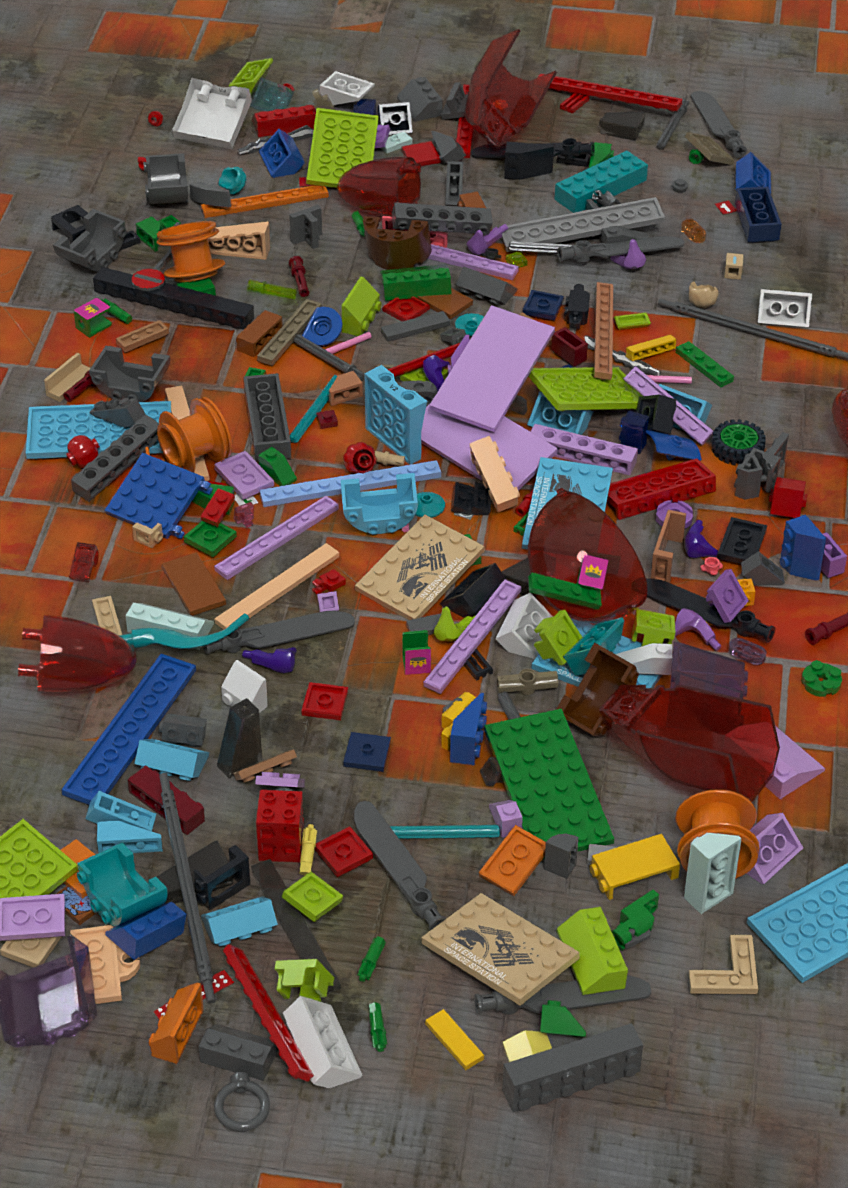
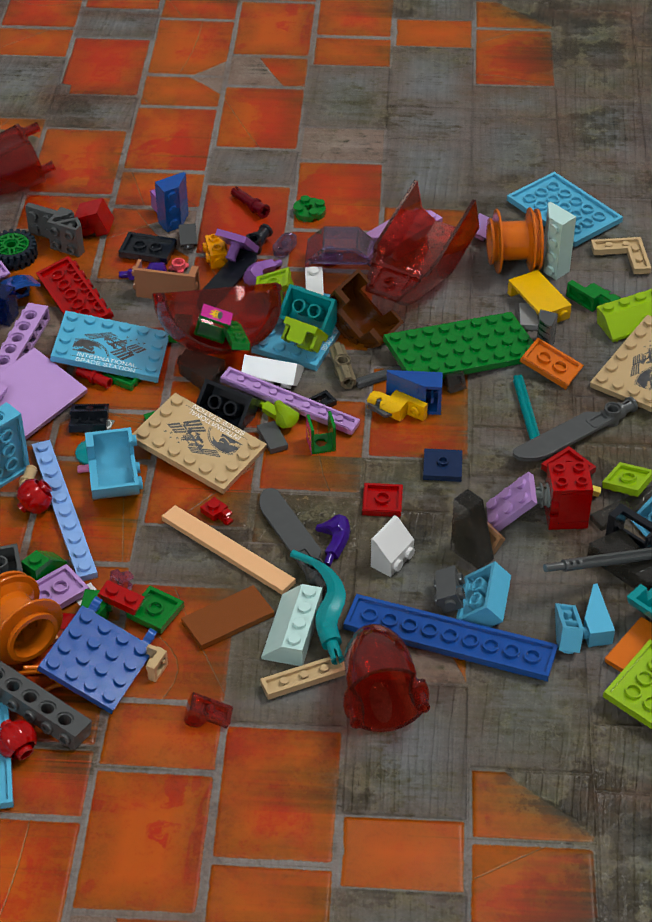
camera: 95 degrees left, 0 degrees up
dark red brick [128,765,205,835] -> none
lavender tile [215,496,339,580] -> none
lavender slope [317,591,339,612] -> none
light nougat wedge [469,436,520,512] -> none
lavender slope [489,800,522,838] -> none
medium lavender plate [656,500,693,528] -> none

